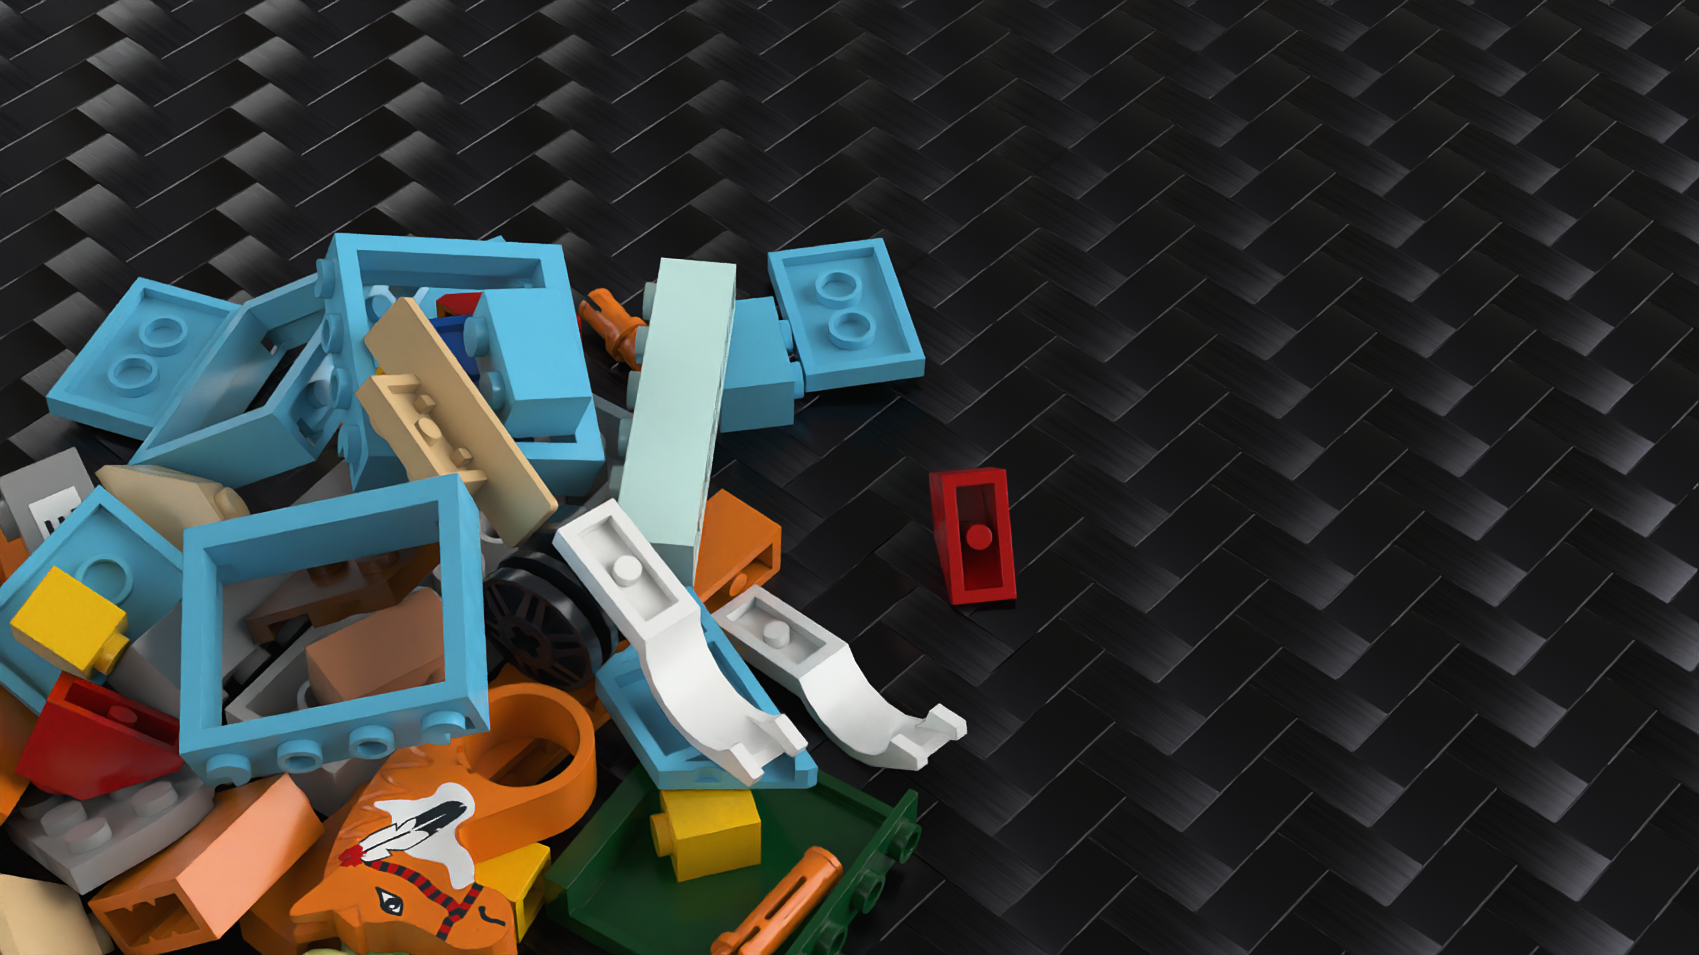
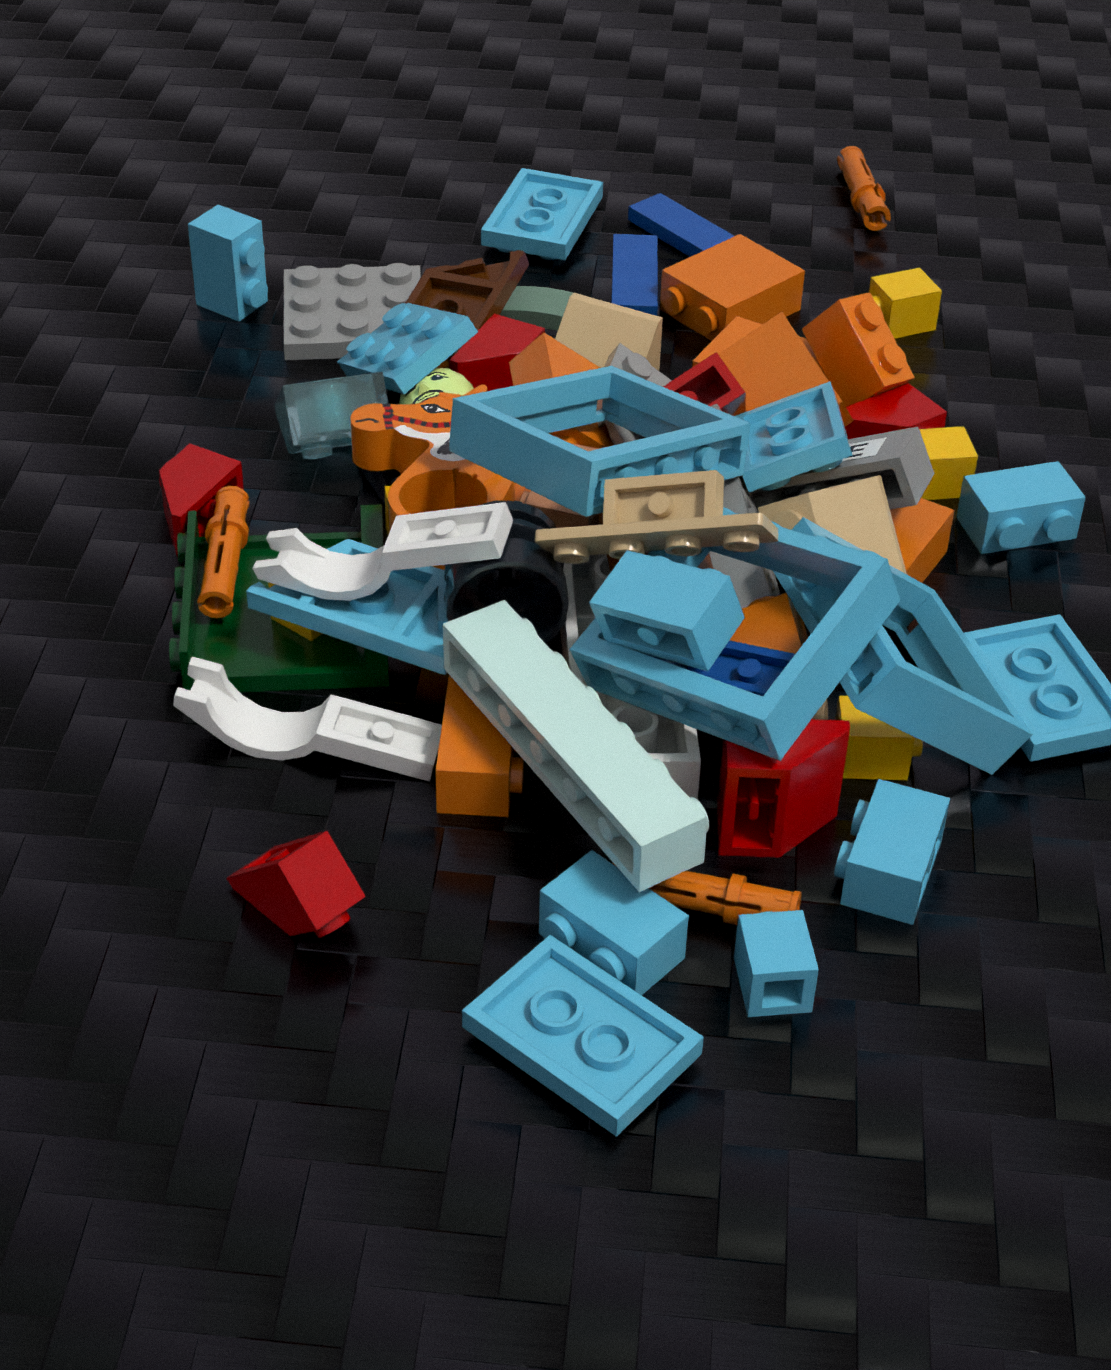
camera: 145 degrees right, 5 degrees down
yellow brick [9,565,131,682] -> none
none -> medium azure brick [734,910,819,1017]

